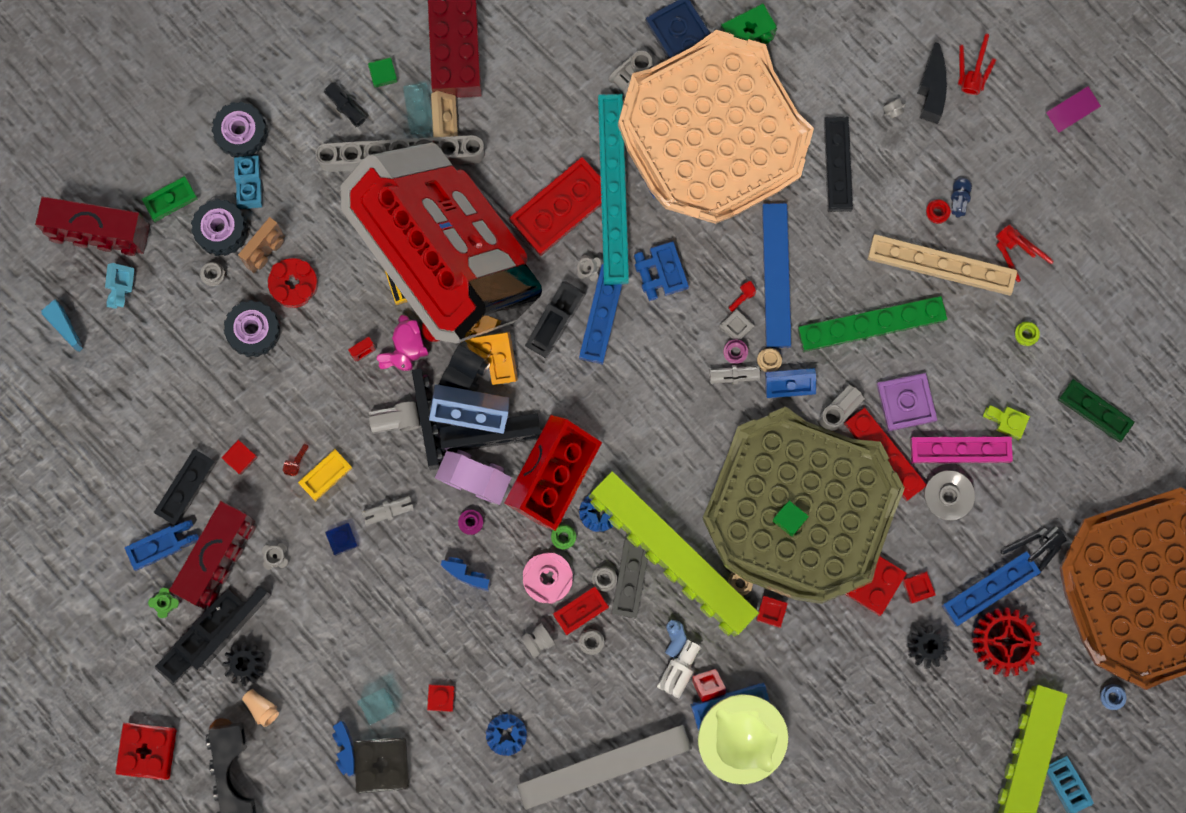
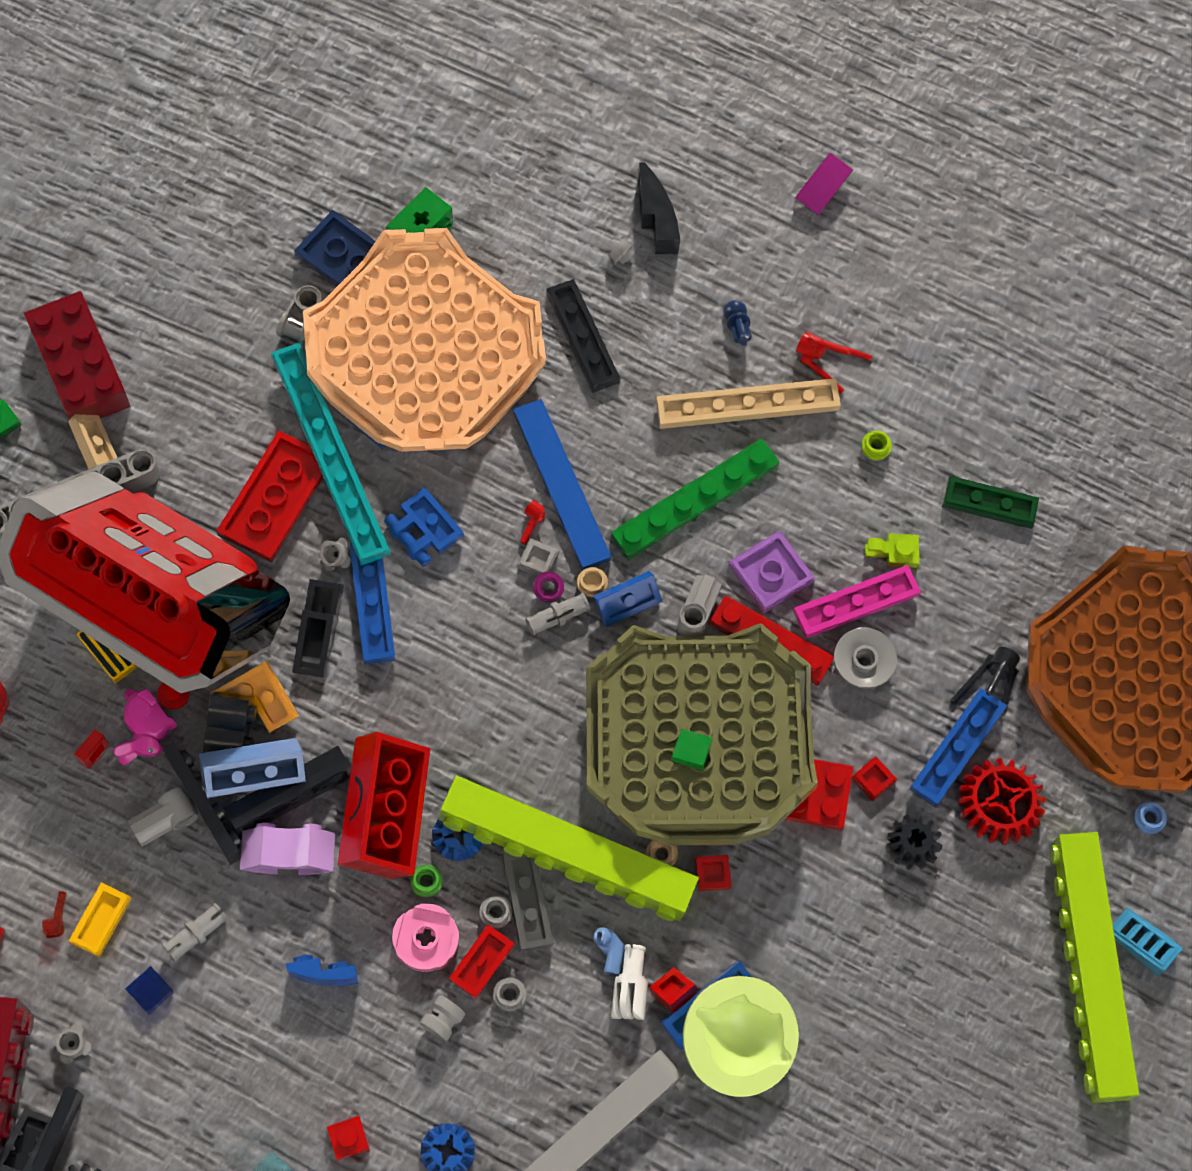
camera: 25 degrees left, 10 degrees down
clear light blue plate [403,83,433,135] -> none
magenta plate [458,510,483,535] -> none
red plate [926,199,951,224] -> none
red plant [958,33,996,95] -> none

